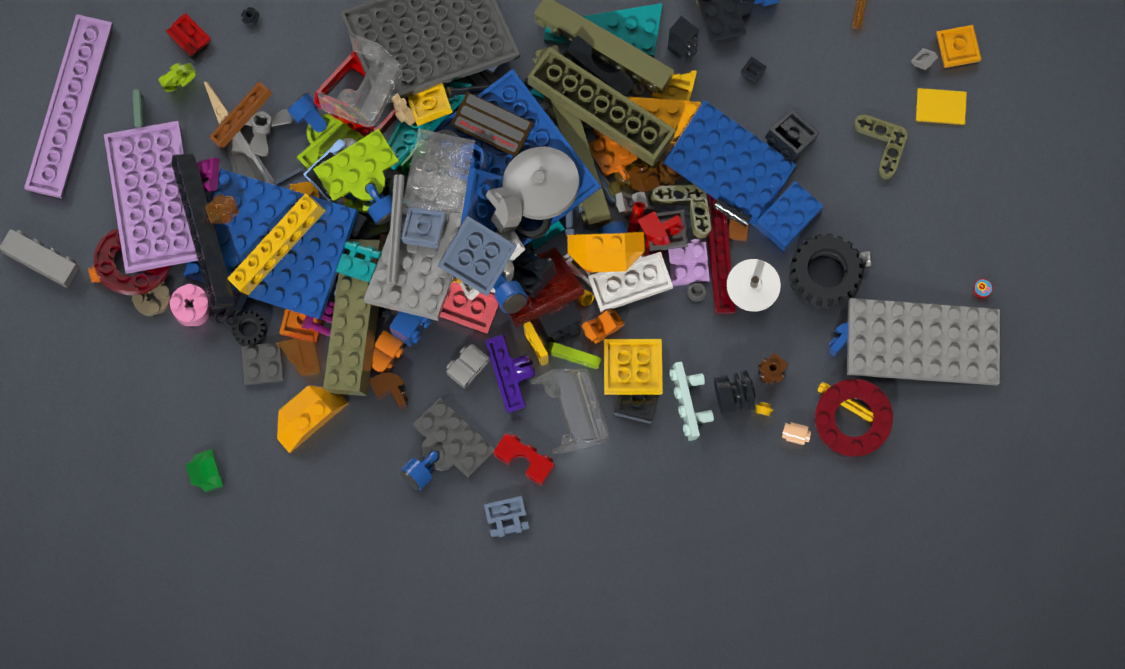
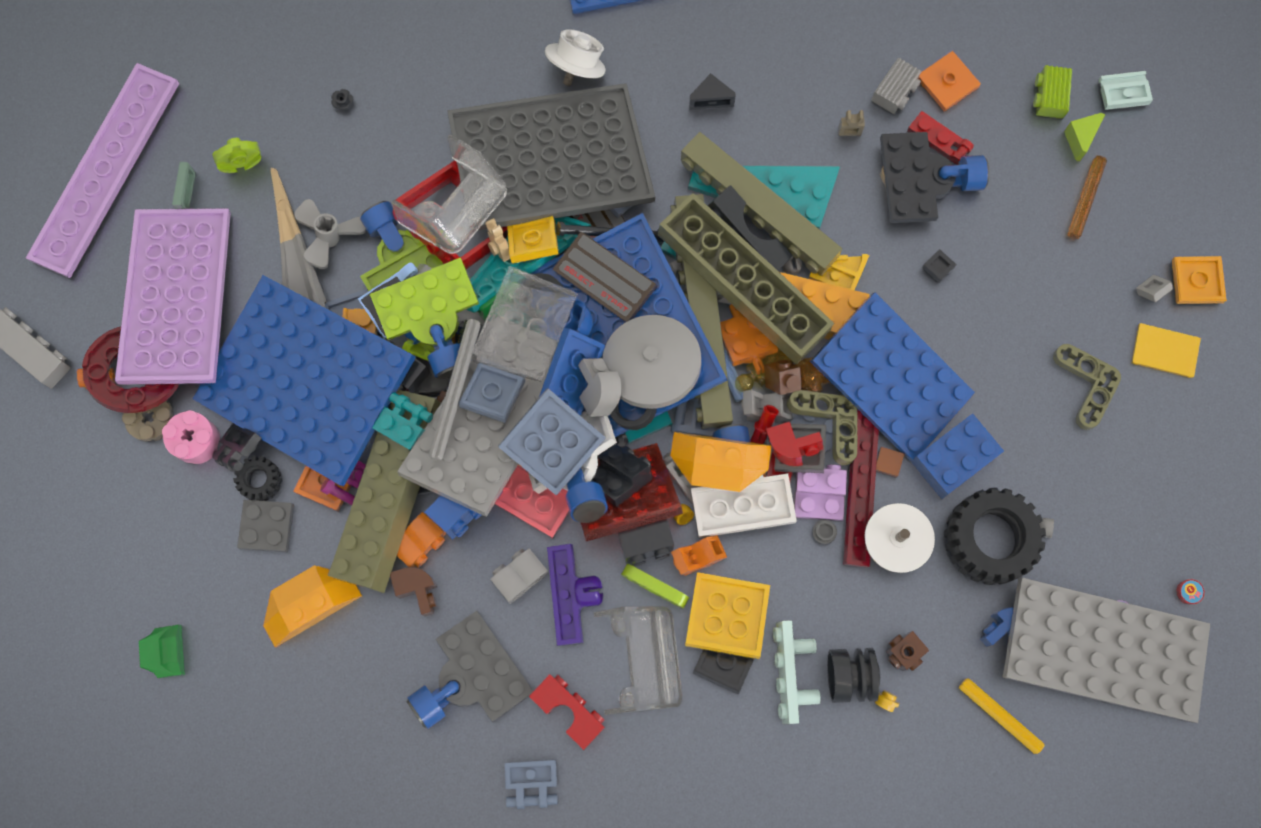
camera: 10 degrees right, 0 degrees up
red plate [165,13,211,58] -> none
black beam [172,153,234,309] -> none
magenta plate [197,157,220,192] -> none
clear orange brick [205,194,239,224] -> none
dark orange plate [209,81,273,149] -> none
yellow brick [227,193,326,295] -> none
clear orange wing [277,335,322,376] -> none
yellow plate [524,321,549,366] -> none
black brick [667,16,699,62] -> none
black pin [713,197,752,227] -> none
black plate [765,109,820,161] -> none
light nougat brick [782,422,811,445] -> none
dark red plate [815,379,893,457] -> none

